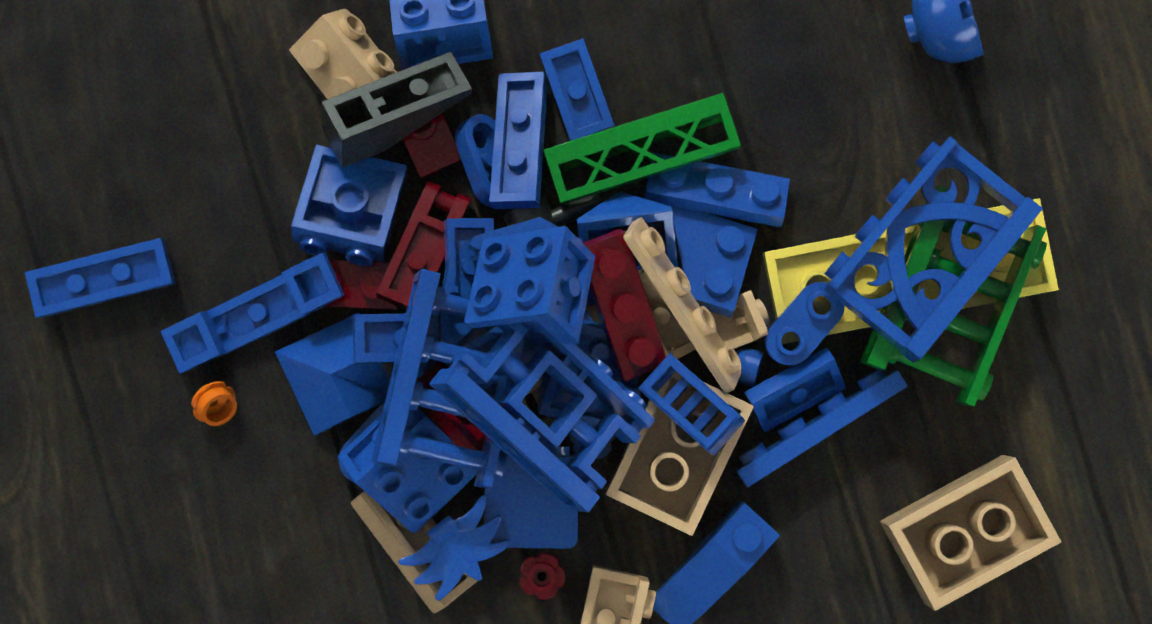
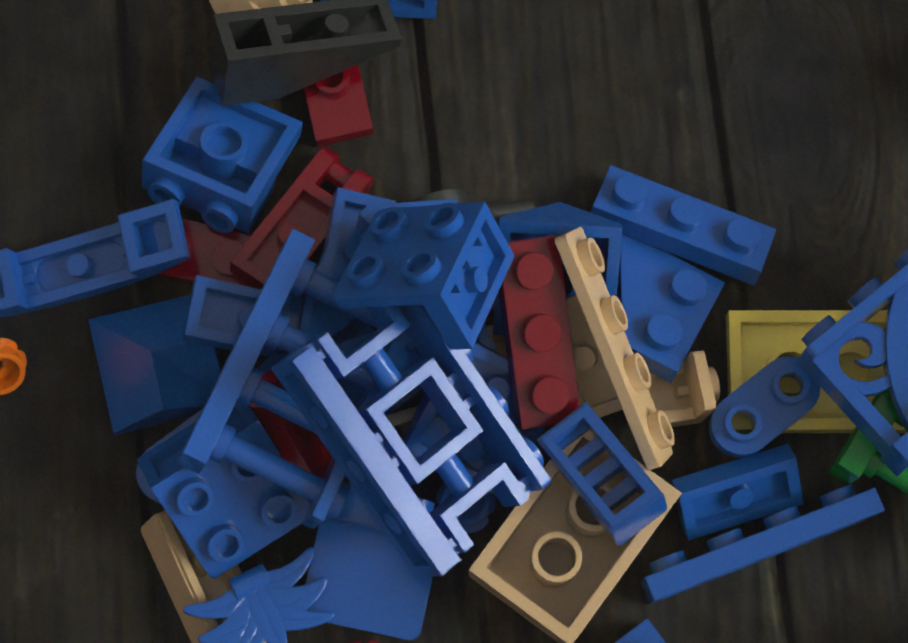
camera: 10 degrees right, 10 degrees down
blue plate [455,114,495,208] -> none
plate [489,72,548,209] -> none
blue plate [539,38,615,141] -> none
green fence [543,93,741,205] -> none
blue hinge [736,348,764,388] -> none

